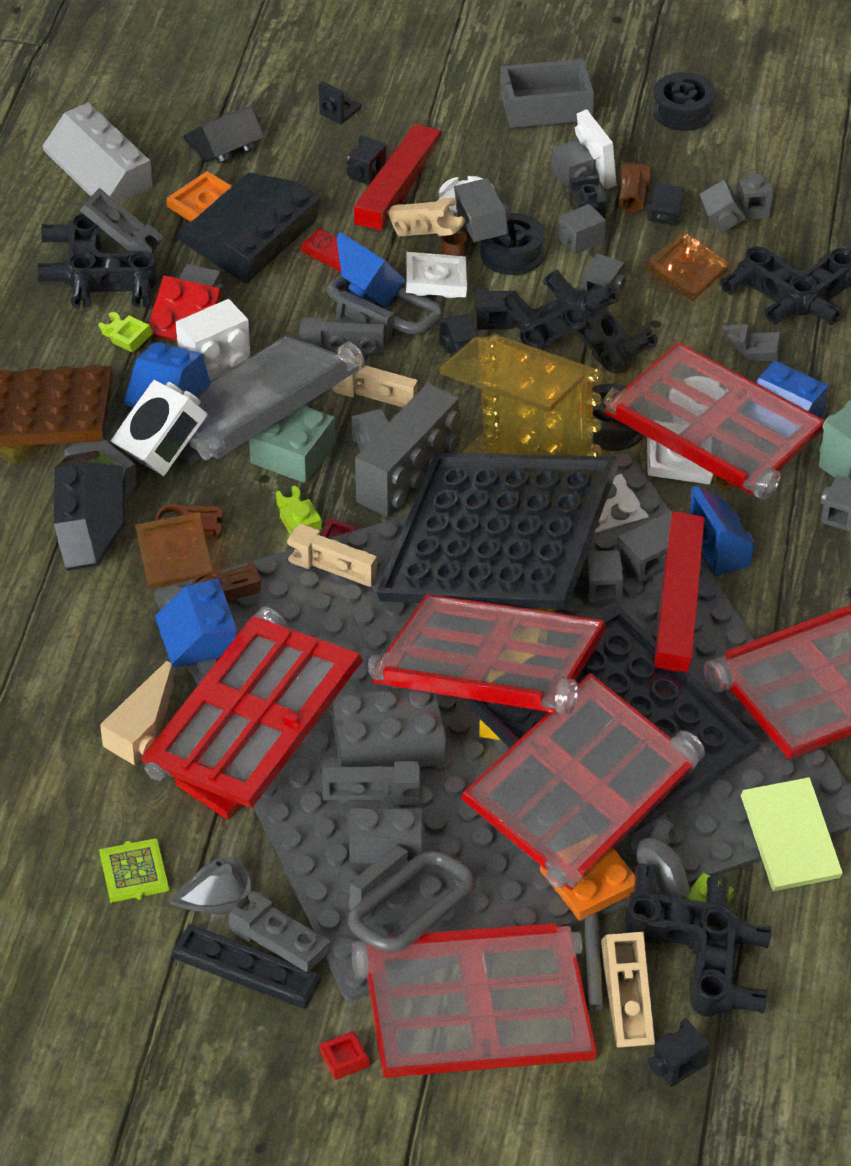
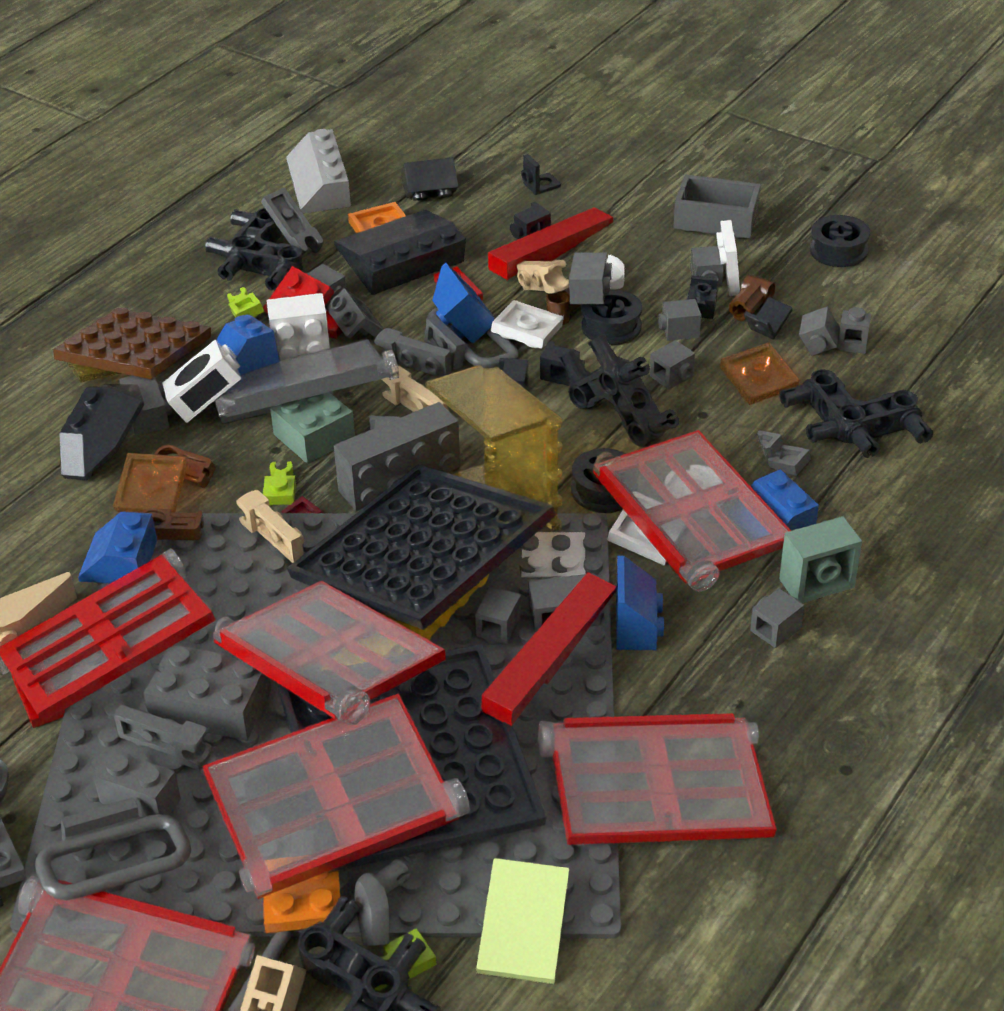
camera: 25 degrees right, 5 degrees down
none -> dark grey bracket [326,288,384,338]

